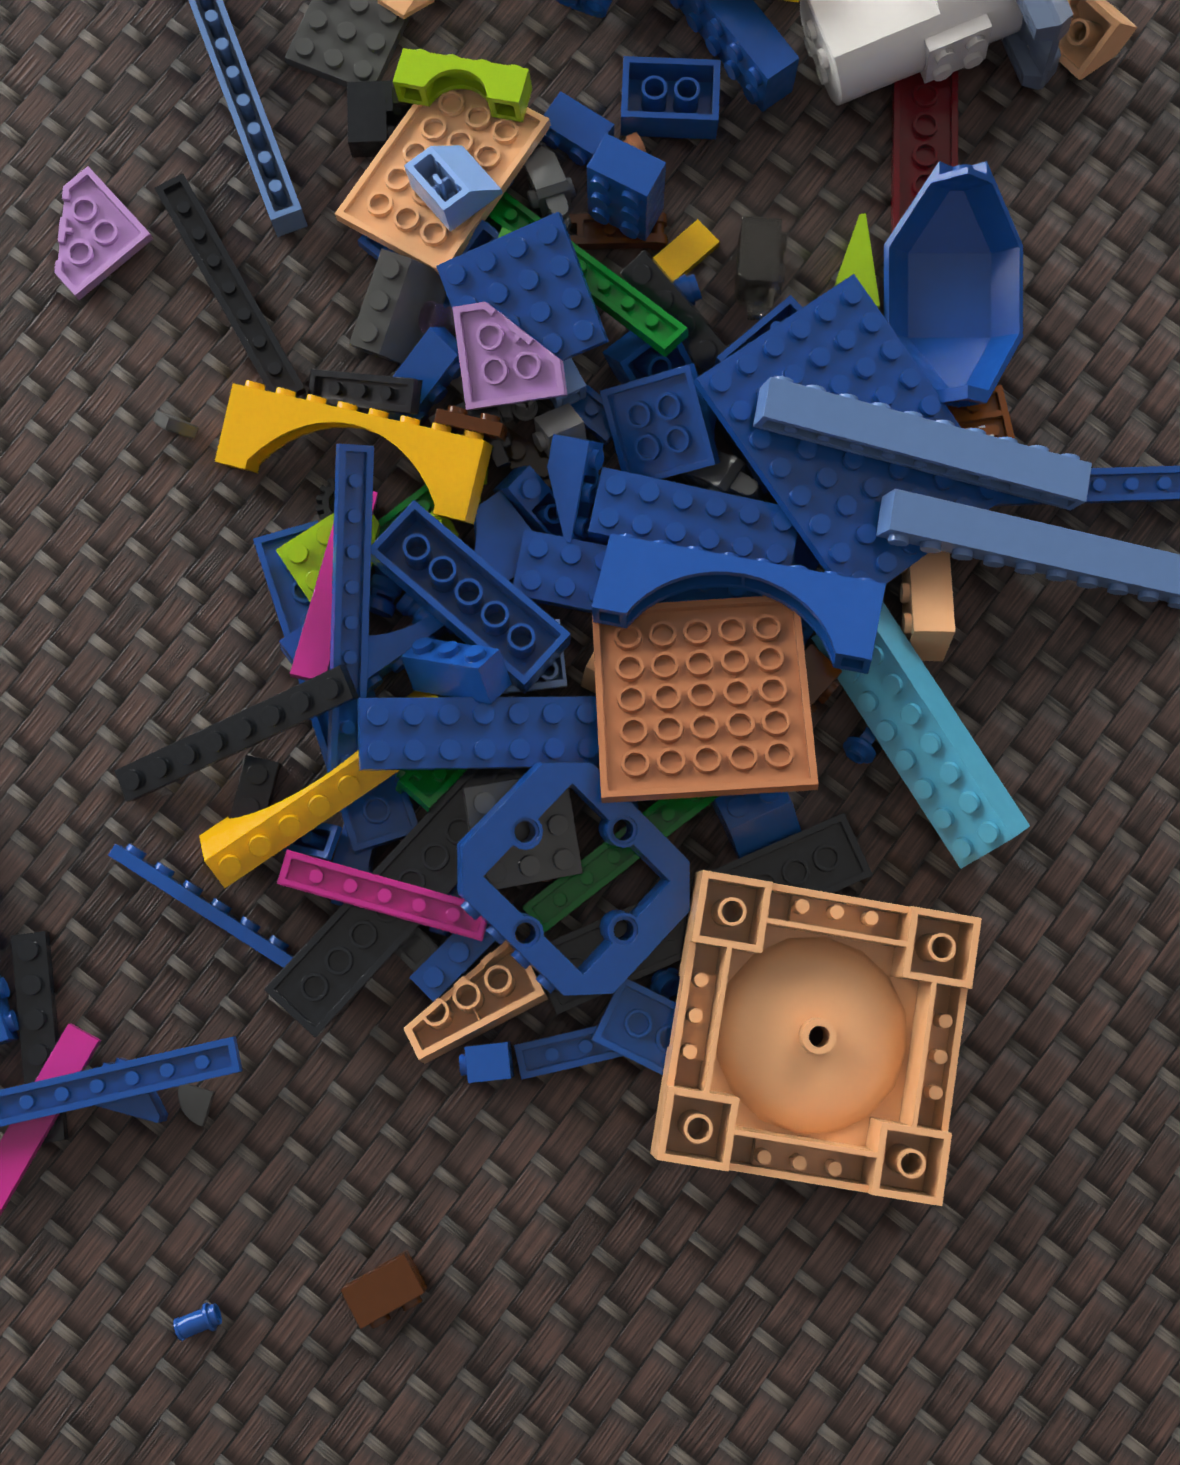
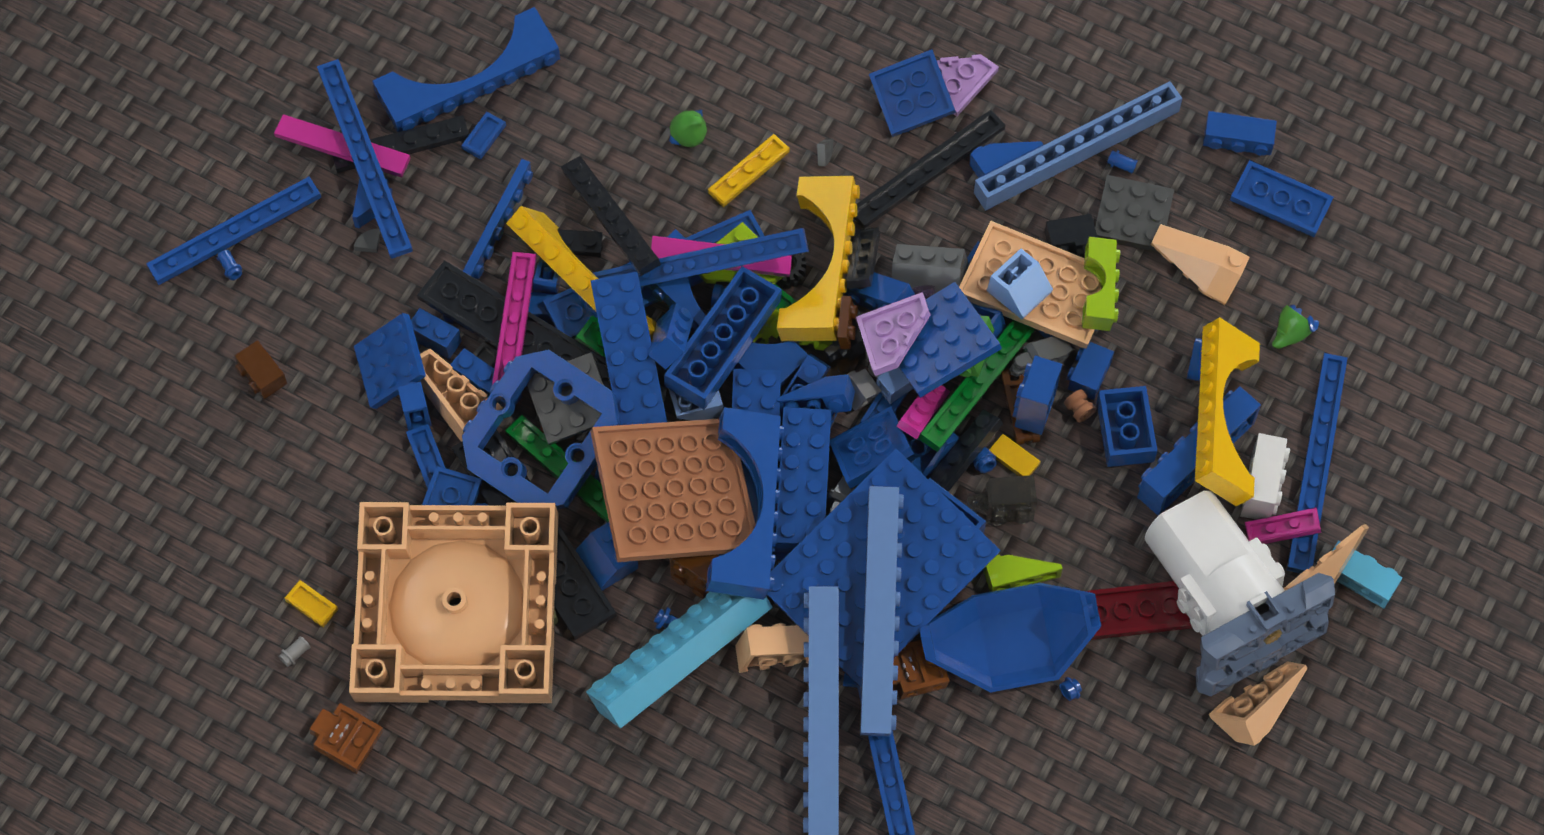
camera: 80 degrees right, 15 degrees down
none -> blue plate [146,176,322,285]
none -> light grey pin [278,636,311,667]
none -> yellow tile [285,580,338,627]
none -> dark orange piece [310,703,383,774]
none -> blue plate [354,313,426,409]
none -> blue brick [411,308,462,359]
none -> blue tile [461,112,506,159]
none -> bright green hat [669,110,707,147]
none -> yellow tile [708,134,790,208]
none -> blue plate [869,49,956,137]
none -> dark pink plate [896,385,951,439]
none -> blue slope [969,141,1043,178]
none -> blue plate [1059,677,1082,701]
none -> blue pin [1107,150,1138,174]

